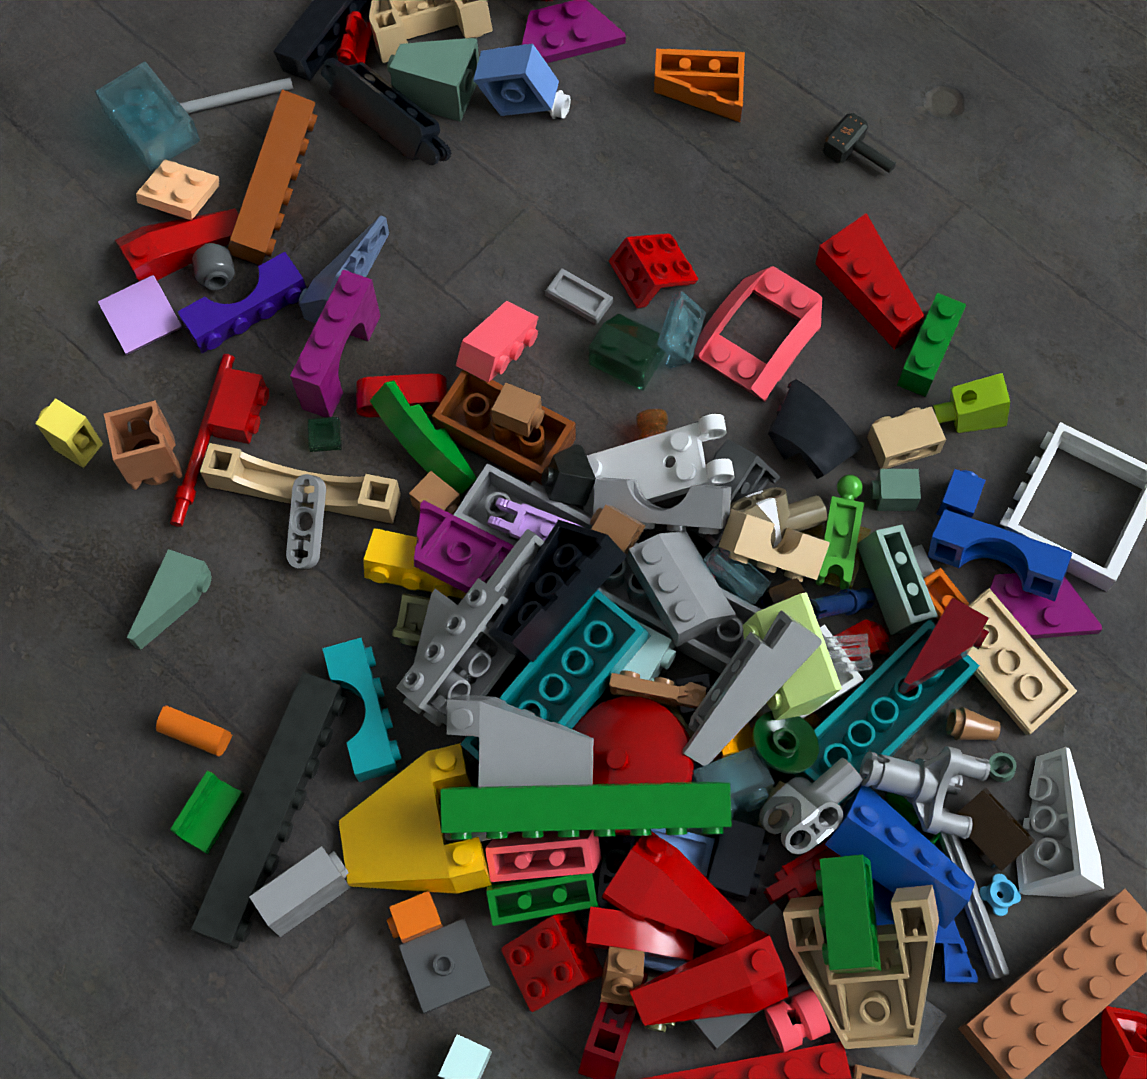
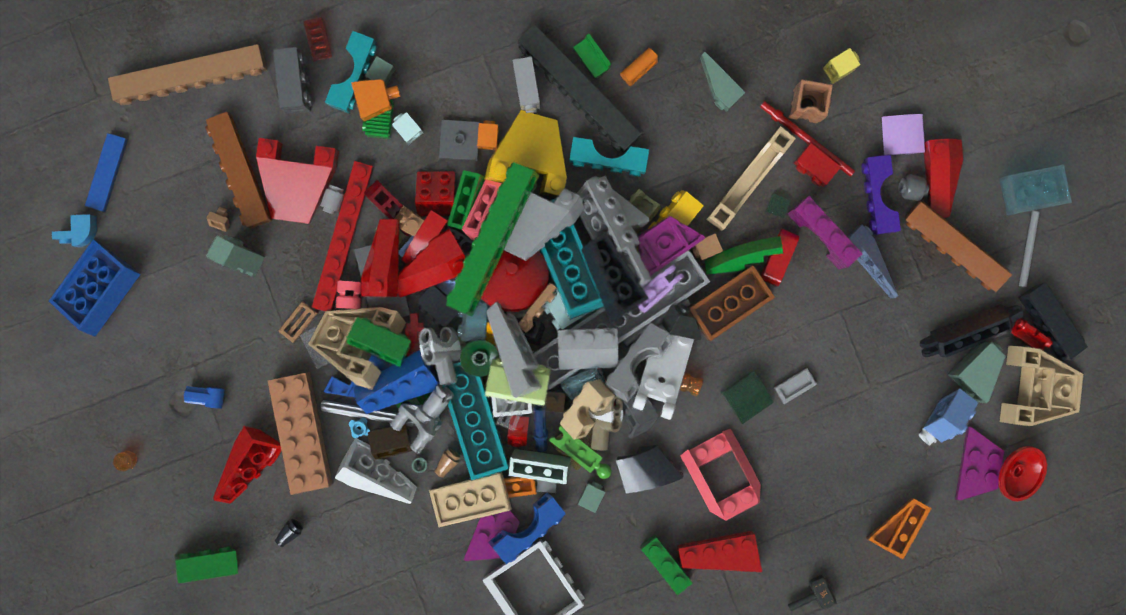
camera: 115 degrees right, 20 degrees up
light nougat plate [136,160,219,220] -> none
light grey beam [286,474,326,569] -> none
coral brick [456,301,539,383] -> none
medium nougat brick [492,383,545,437] -> none
medium nougat brick [590,504,646,554] -> none
red bracket [609,233,698,308] -> none
clear light blue bracket [657,291,706,369] -> none
tan brick [867,407,946,469] -> none
dark red slope [898,597,989,694] -> none
lime torso [933,373,1010,433] -> none
blue brick [937,469,986,518] -> none

